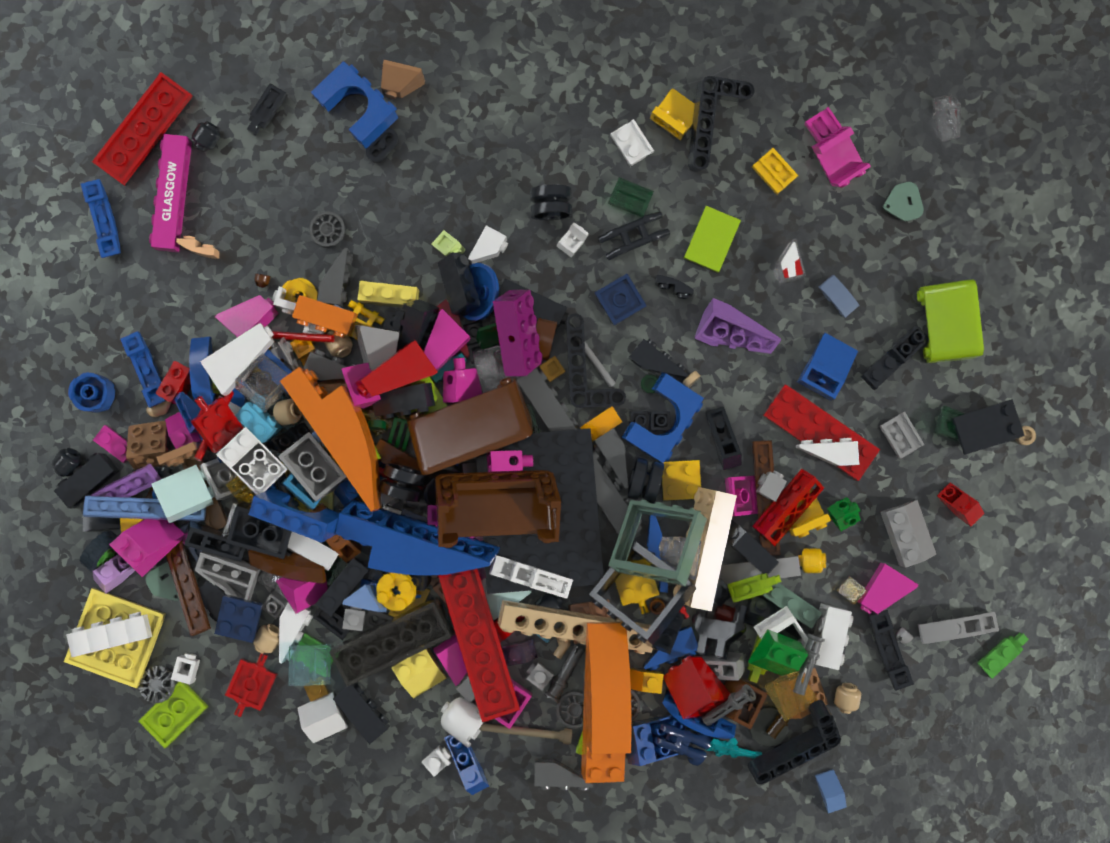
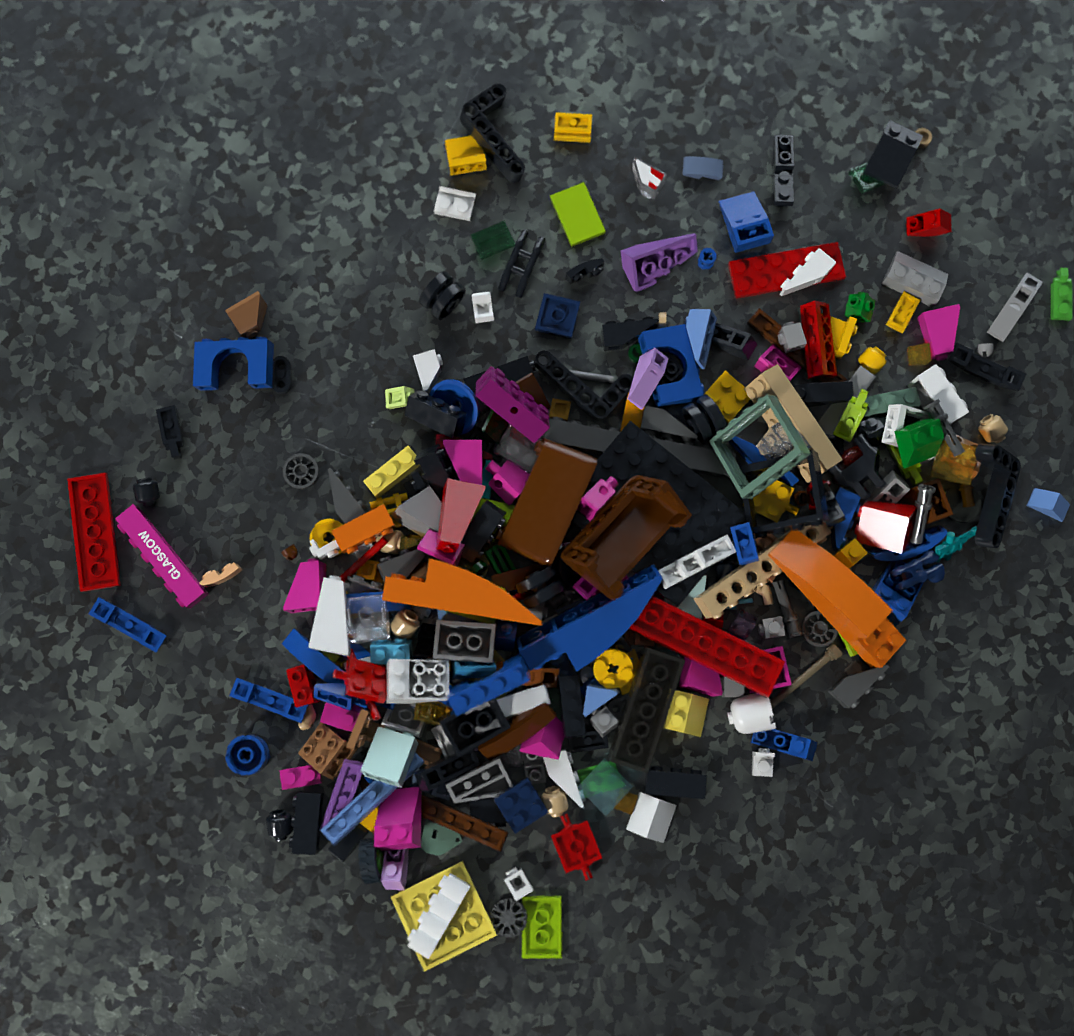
camera: 45 degrees left, 5 degrees down
dark pink plate [804,107,842,143] -> none
dark pink panel [812,126,871,188] -> none
light grey plate [879,412,925,459] -> none
sand green piece [883,182,924,222] -> none
lime windscreen [917,279,984,363] -> none
none -> clear yellow slope [400,534,423,551]
none -> lavender slope [627,348,669,410]
none -> medium blue slope [685,309,717,369]
none -> blue bush [698,248,716,270]
none -> blue slope [730,522,760,566]
none -> yellow plate [886,291,920,333]

